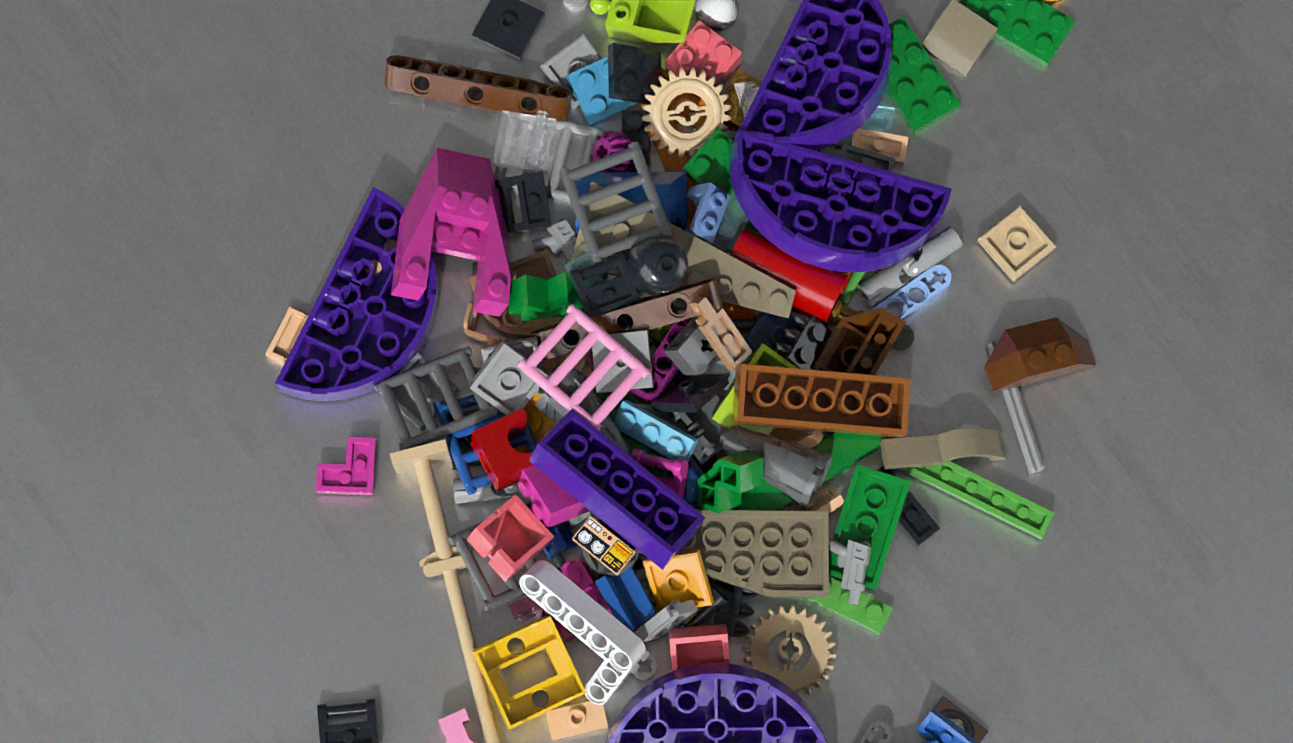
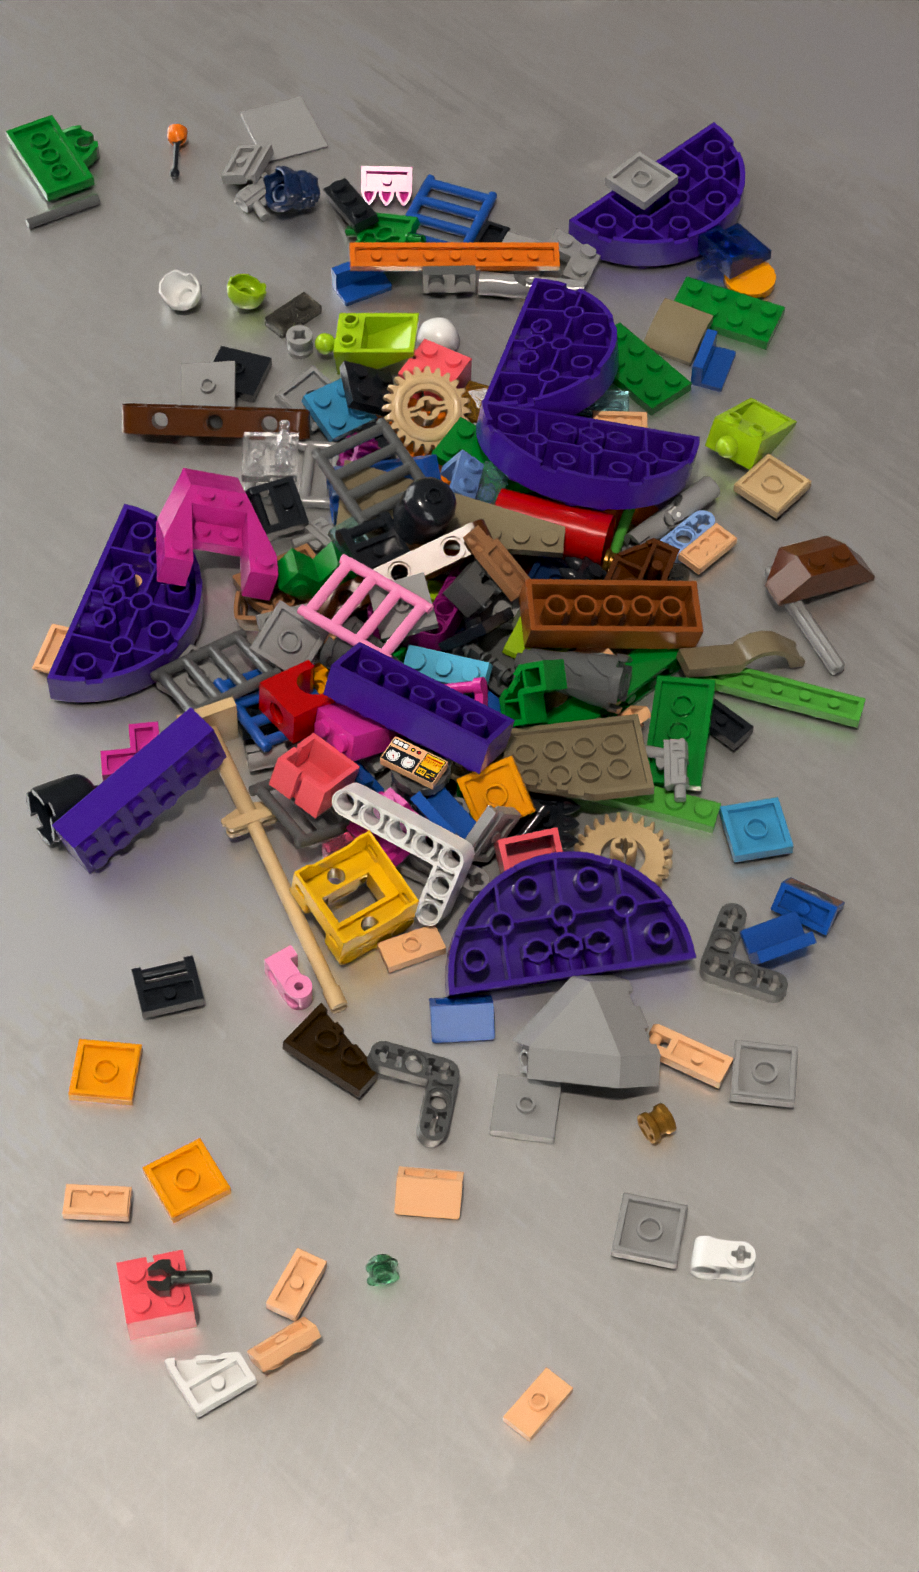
camera: 10 degrees left, 20 degrees down
none -> black cylinder [26,774,98,845]
none -> dark purple brick [51,707,227,874]
none -> light grey plate [181,361,236,415]
none -> light nougat plate [678,523,737,575]
none -> blue panel [691,329,736,392]
none -> lime slope [705,398,797,470]
none -> dark azure plate [719,797,794,863]

